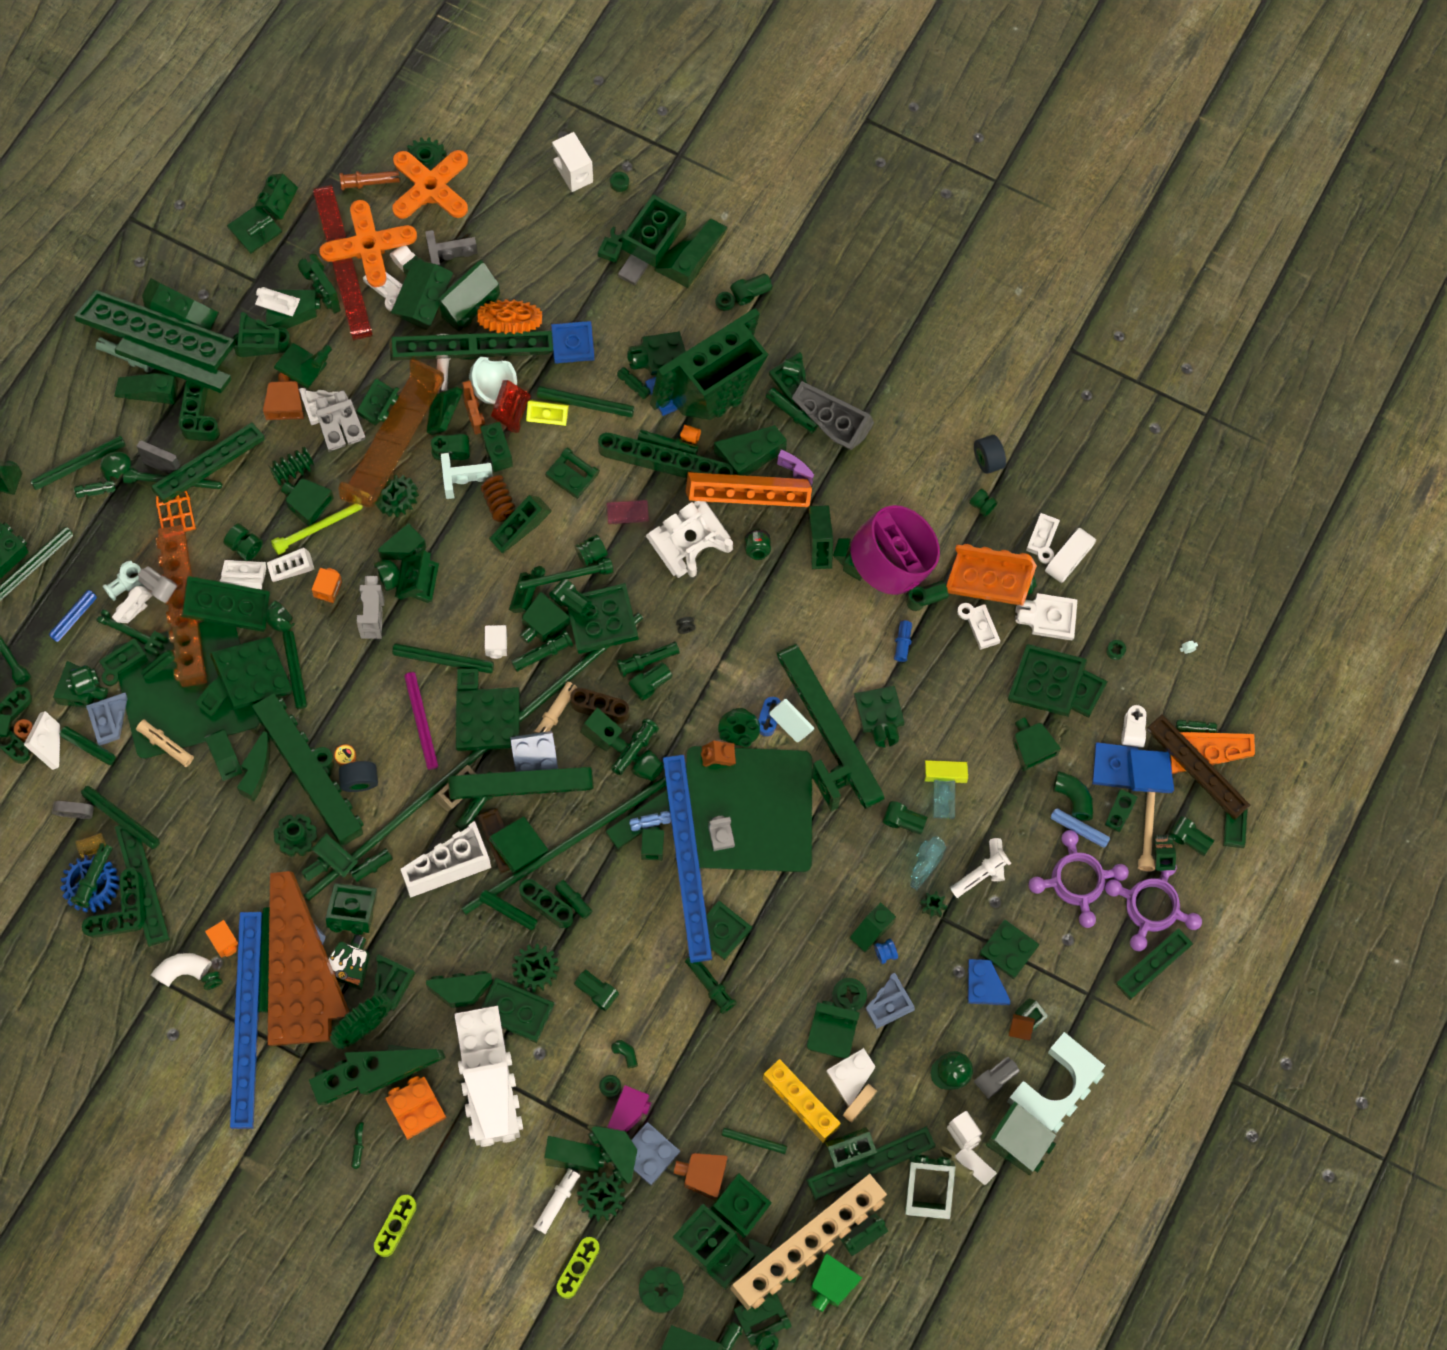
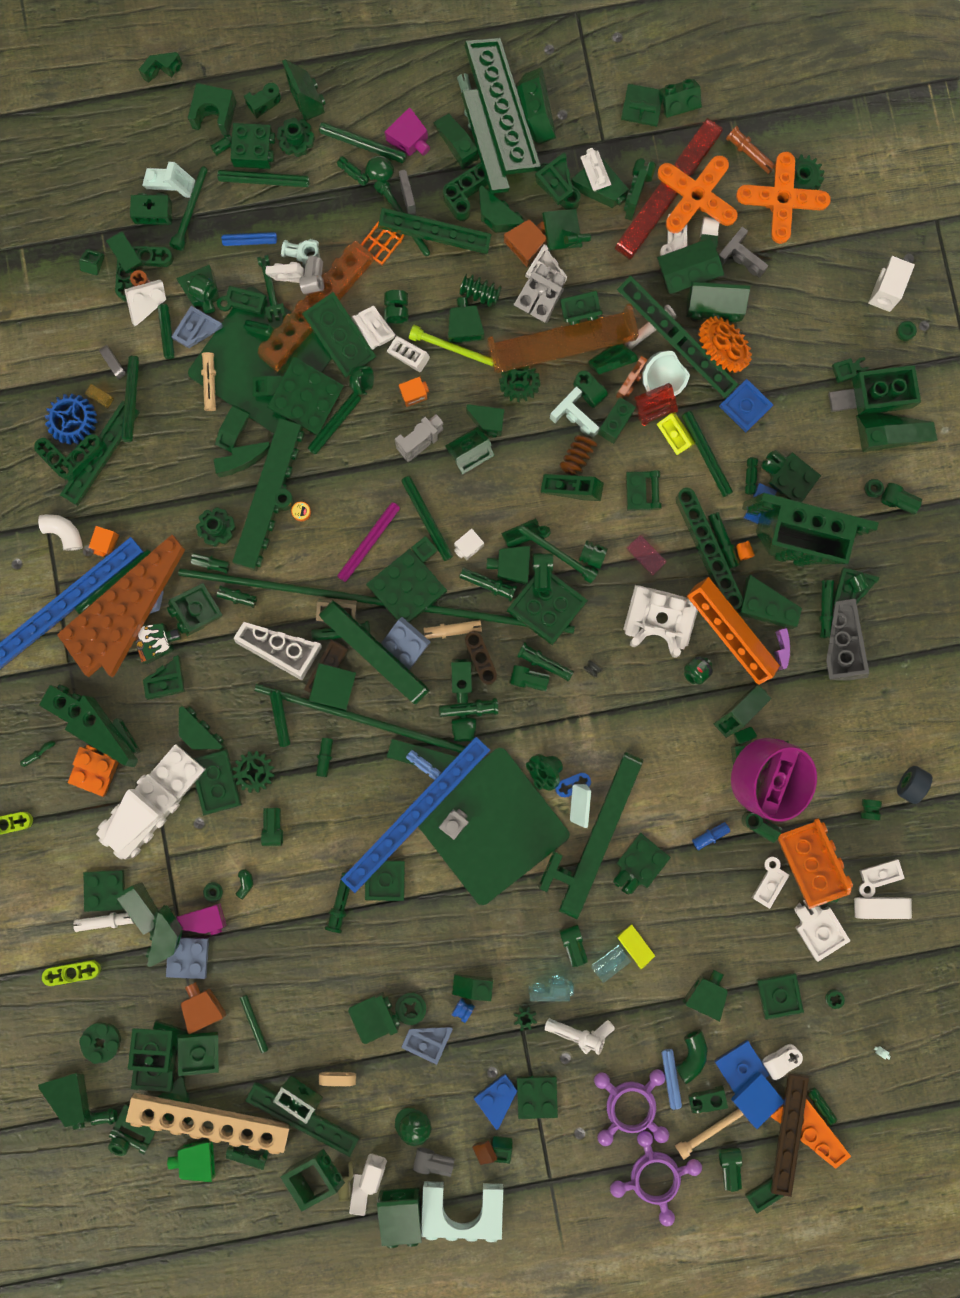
camera: 55 degrees right, 15 degrees up
dark green pin [70,843,113,908] -> none
dark green bush [201,972,223,990] -> none
dark green tile [311,833,358,878] -> none
dark green gear [329,993,393,1049] -> none
black wheel [338,761,378,792] -> none
dark green hair [374,560,400,591] -> none
dark green beam [519,879,573,928] -> none
dark green gear [577,1172,625,1222] -> none
dark green brick [641,827,664,861] -> none
dark orange bracket [701,740,736,766] -> none
yellow brick [763,1059,841,1143] -> none
white wing [826,1048,875,1107] -> none
dark green plate [1008,644,1087,717] -> none
dark green plate [1115,928,1193,1000] -> none
dark green leg [1154,835,1176,871] -> none
none -> dark green plate [83,870,125,912]
none -> dark green plant [276,118,315,157]
none -> magenta torso [385,107,430,156]
none -> dark green slope [479,185,524,233]

